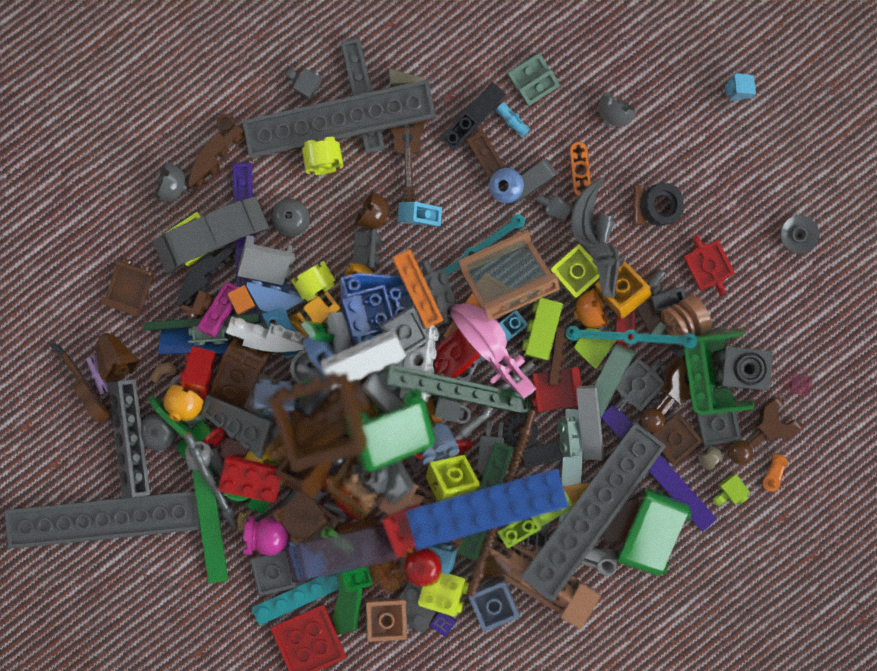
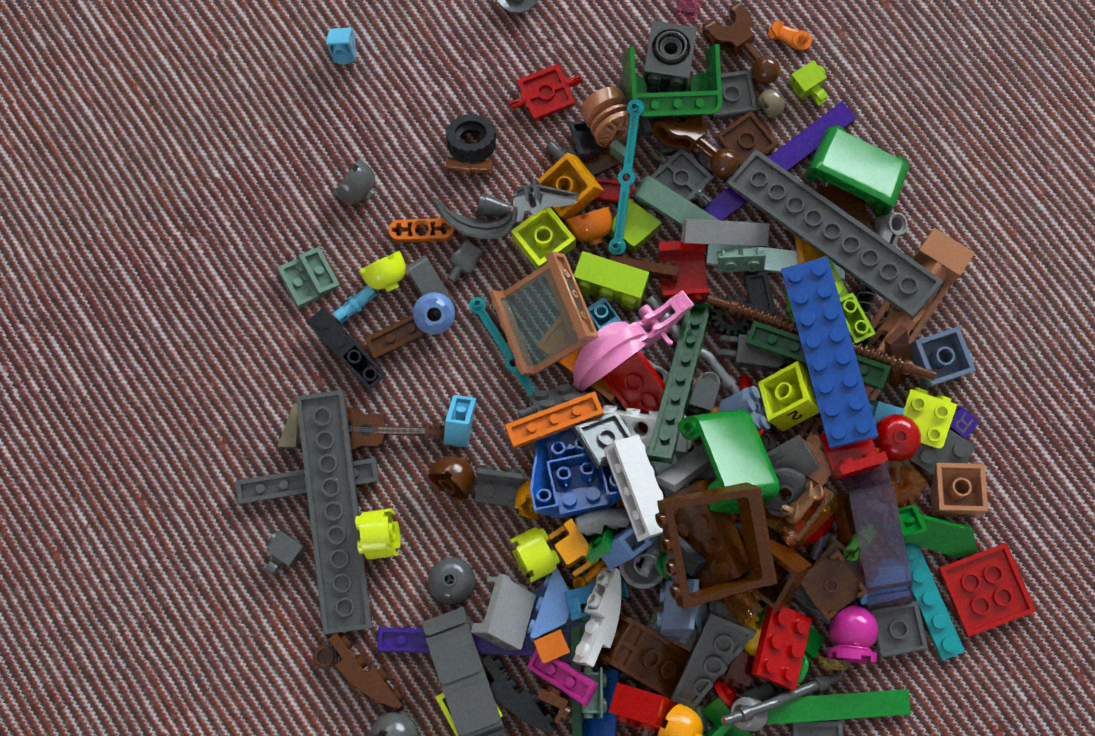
camera: 85 degrees left, 10 degrees down
none -> neon yellow cylinder [359,250,406,292]

